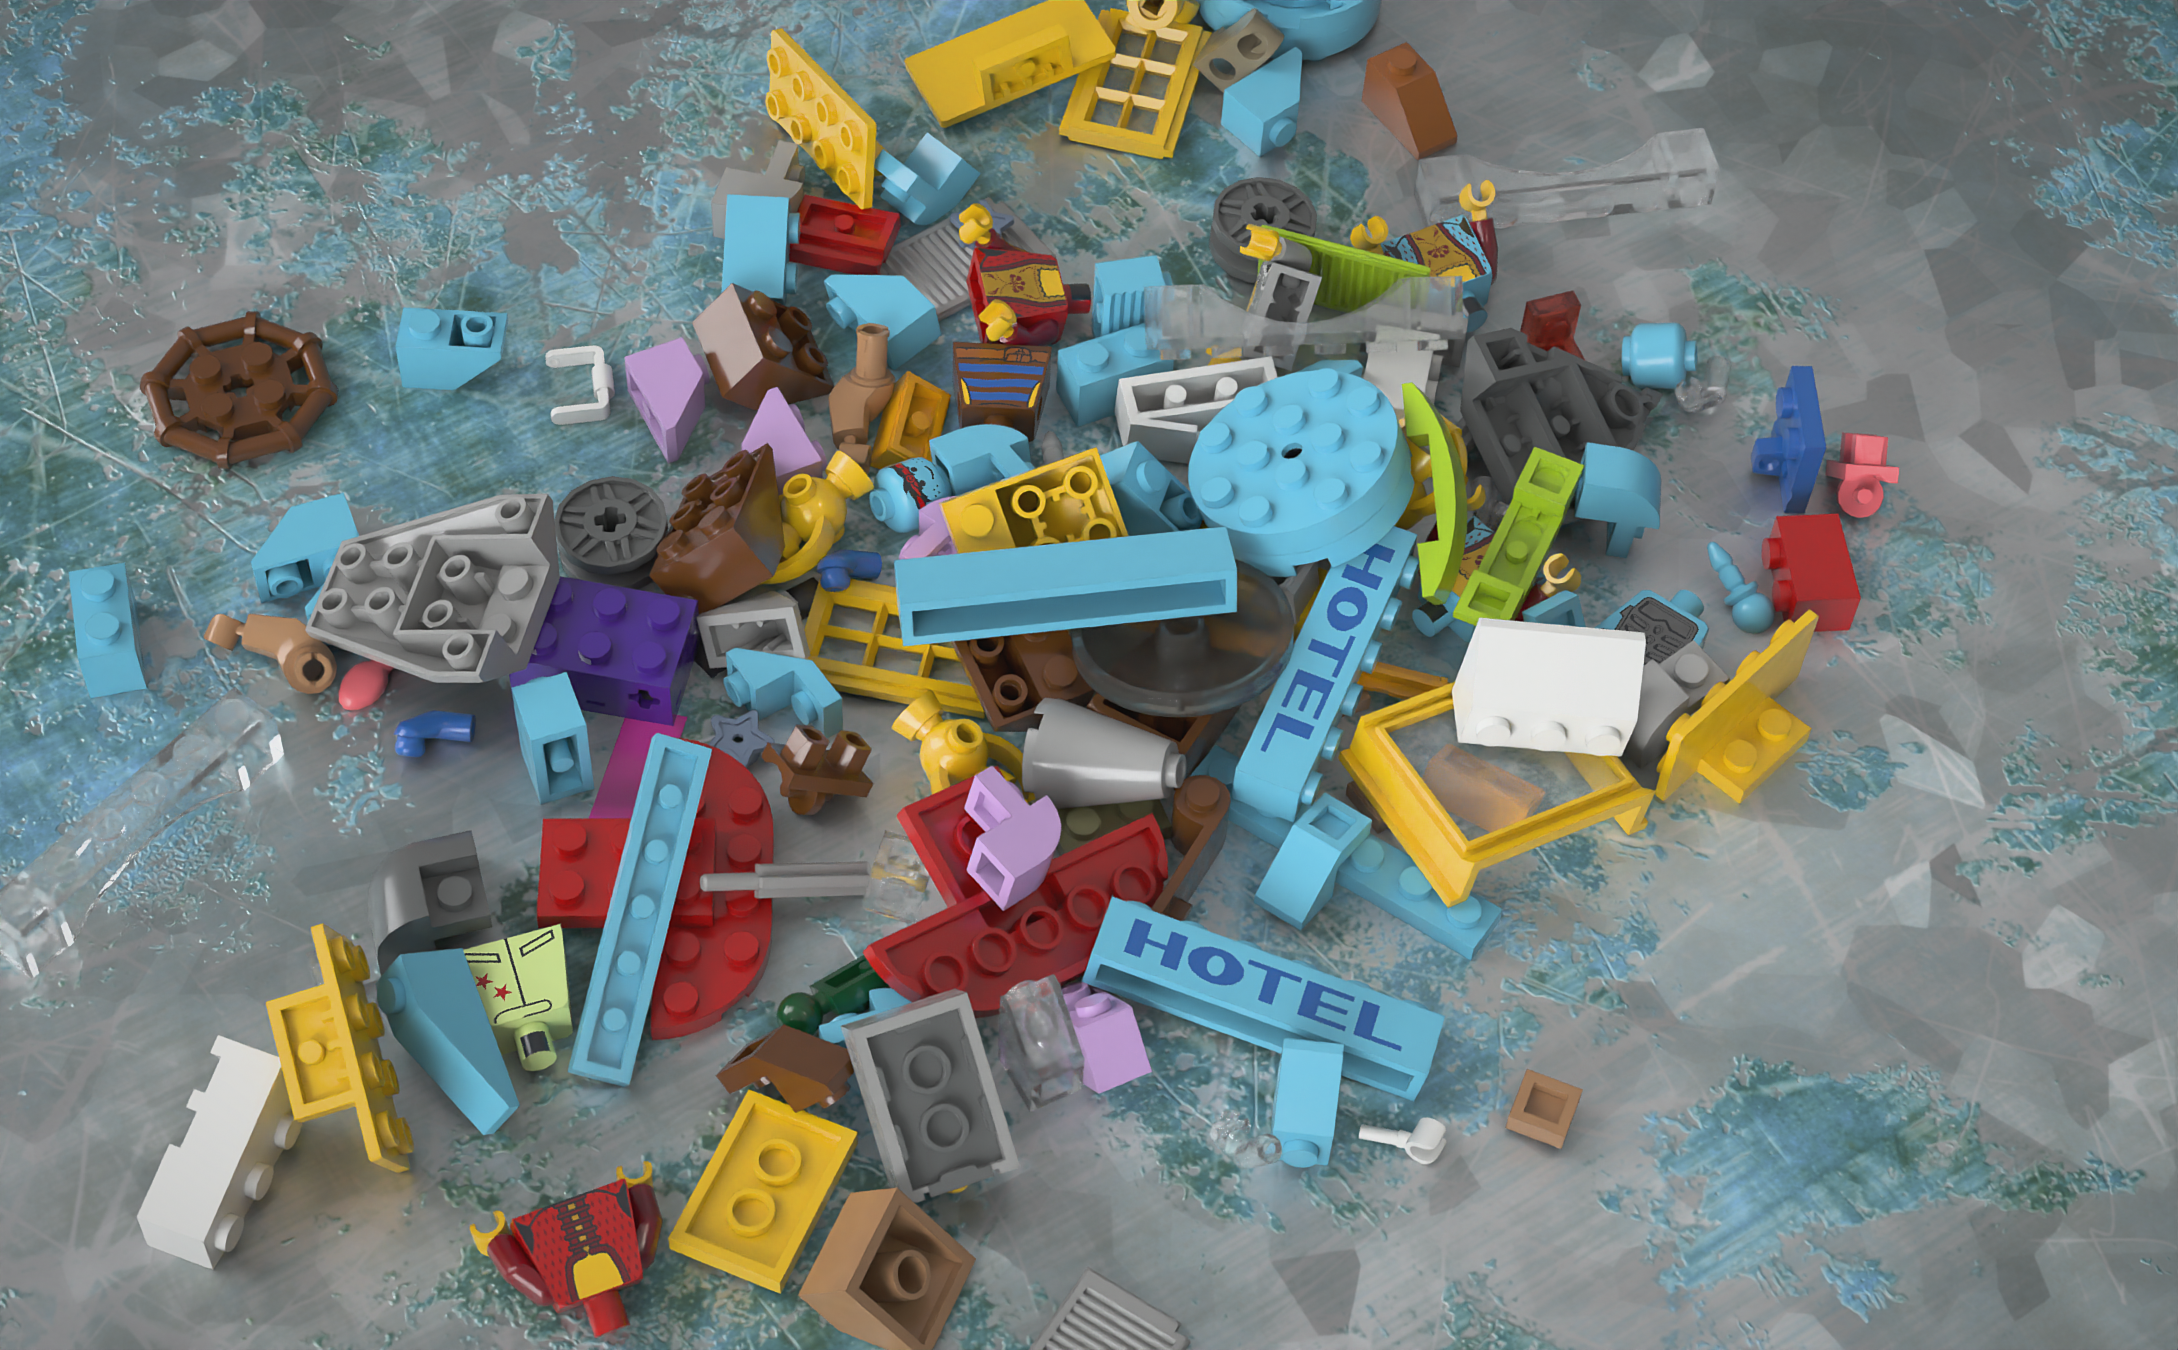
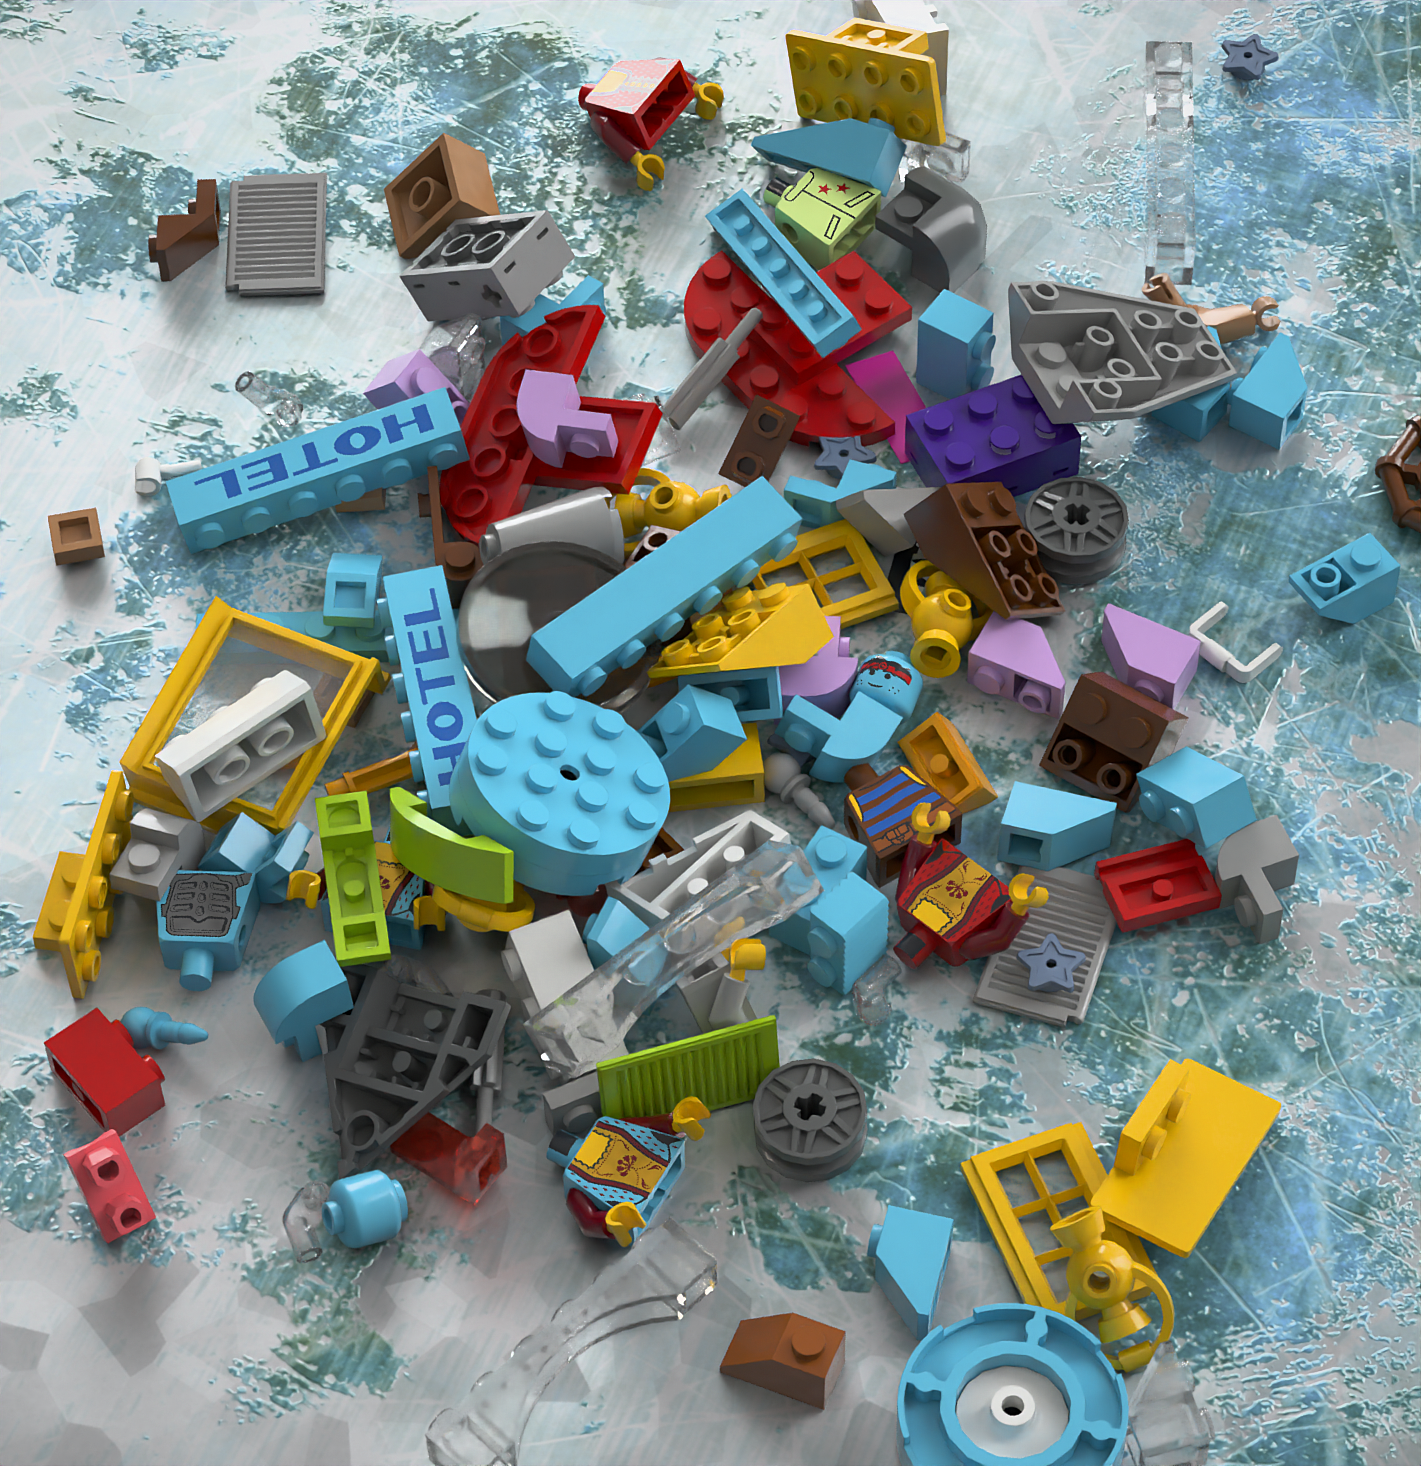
camera: 150 degrees right, 0 degrees up
medium azure brick [69,562,147,698] -> none
yellow plate [668,1089,858,1294] -> none
reddish brown slope [716,1025,854,1113] -> none
yellow bracket [765,28,891,210] -> none
dark green plate [776,955,891,1035] -> none
blue arm [817,549,882,592] -> none
medium nougat arm [828,323,895,475] -> none
medium azure brick [874,132,981,225] -> none
dark tan leg [1193,8,1285,93] -> none
medium azure slope [1268,1038,1344,1168] -> none
blue hinge [1750,366,1826,514] -> none

